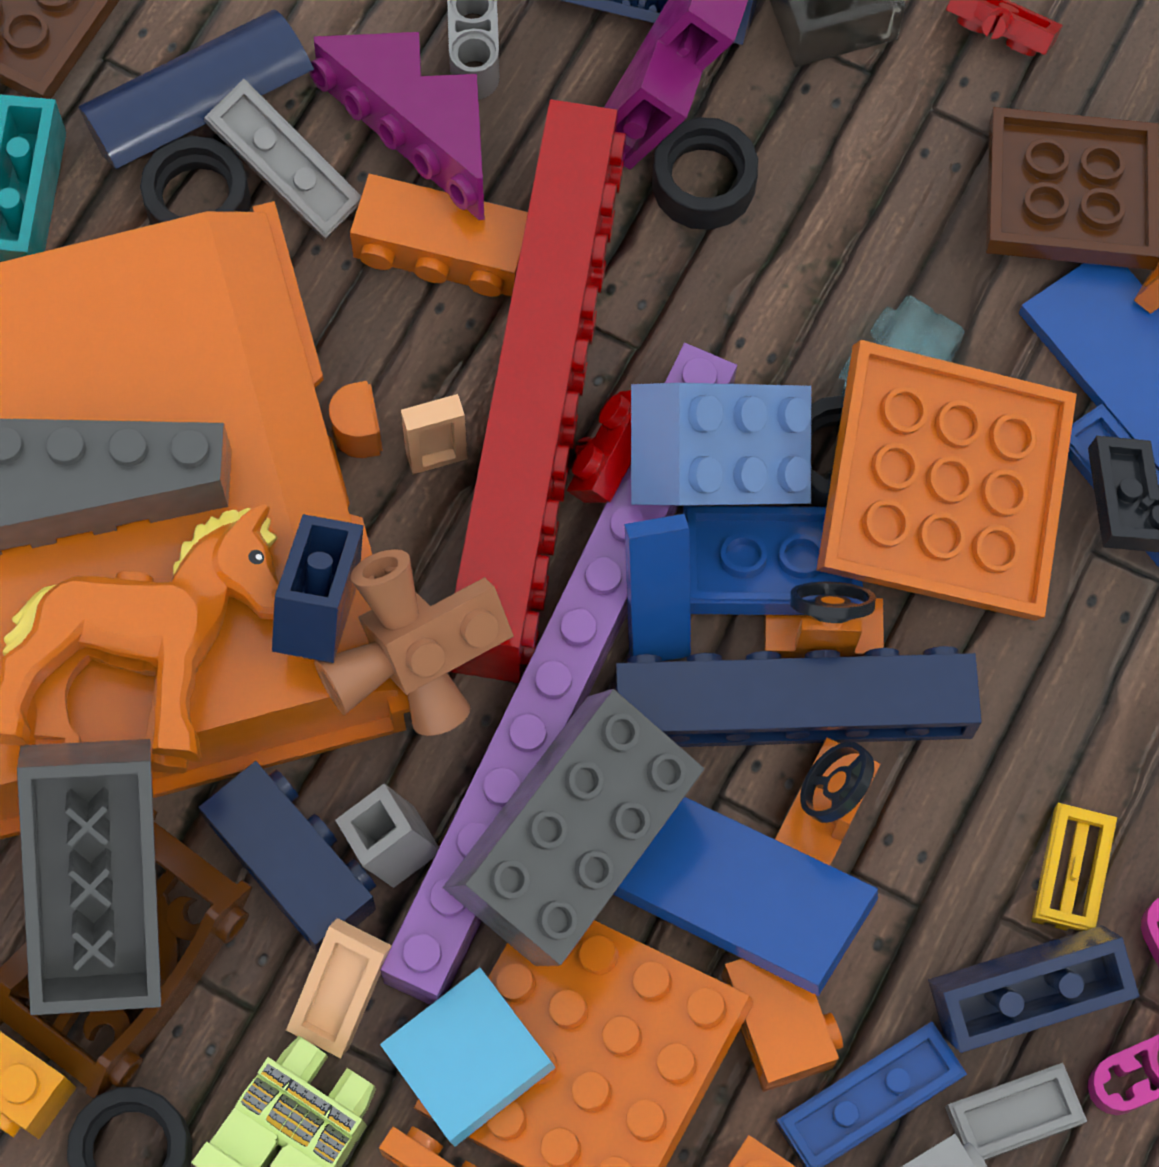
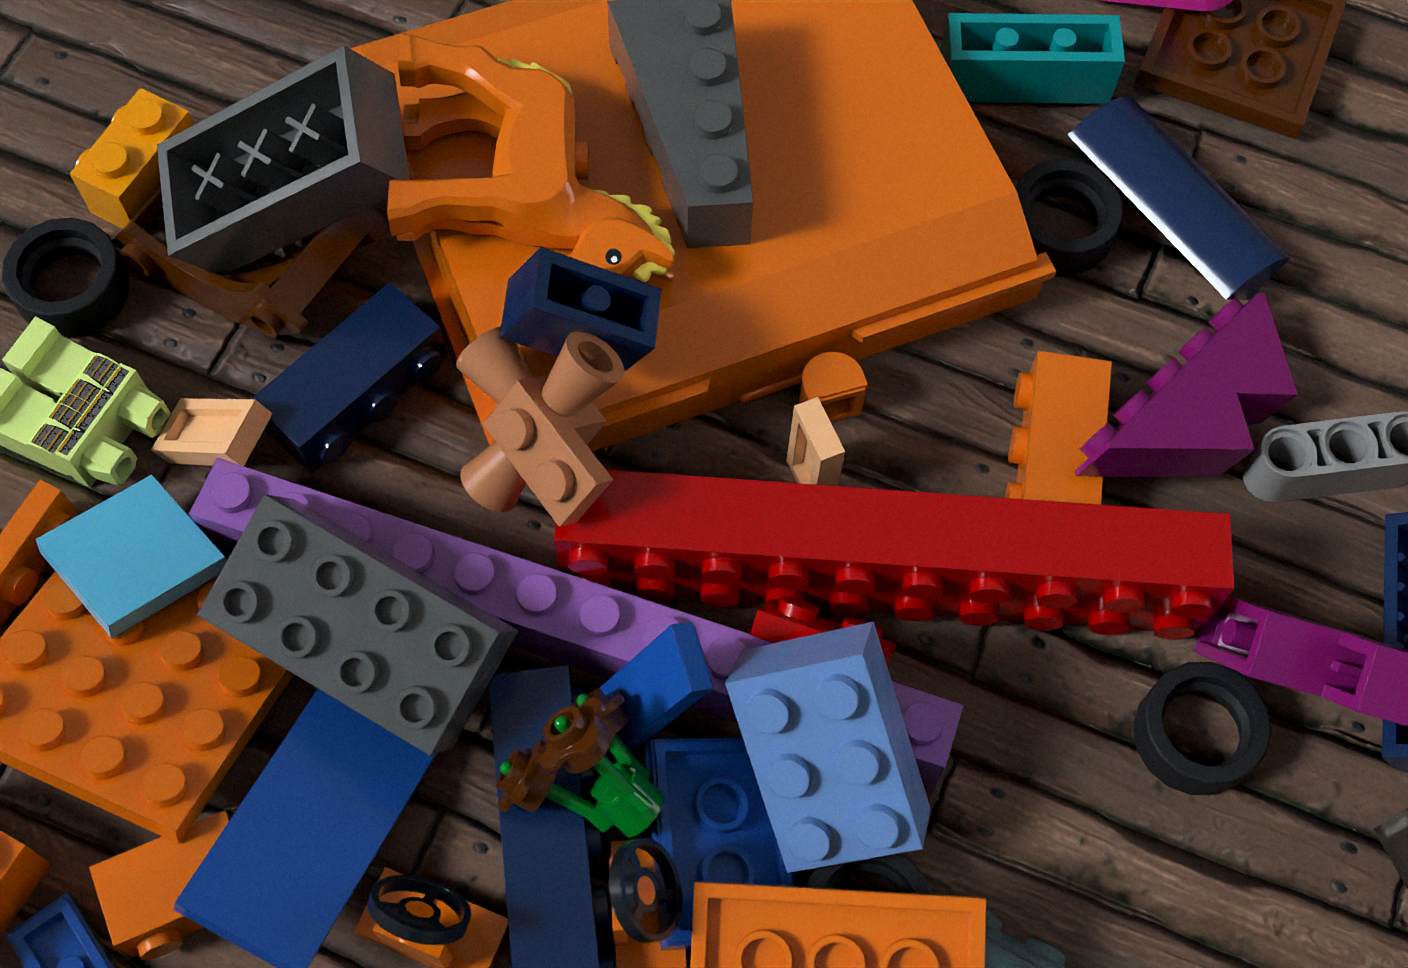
camera: 85 degrees right, 5 degrees down
light grey tile [204,79,361,241] -> none
light grey brick [336,783,439,888] -> none
none -> plant [496,688,665,837]

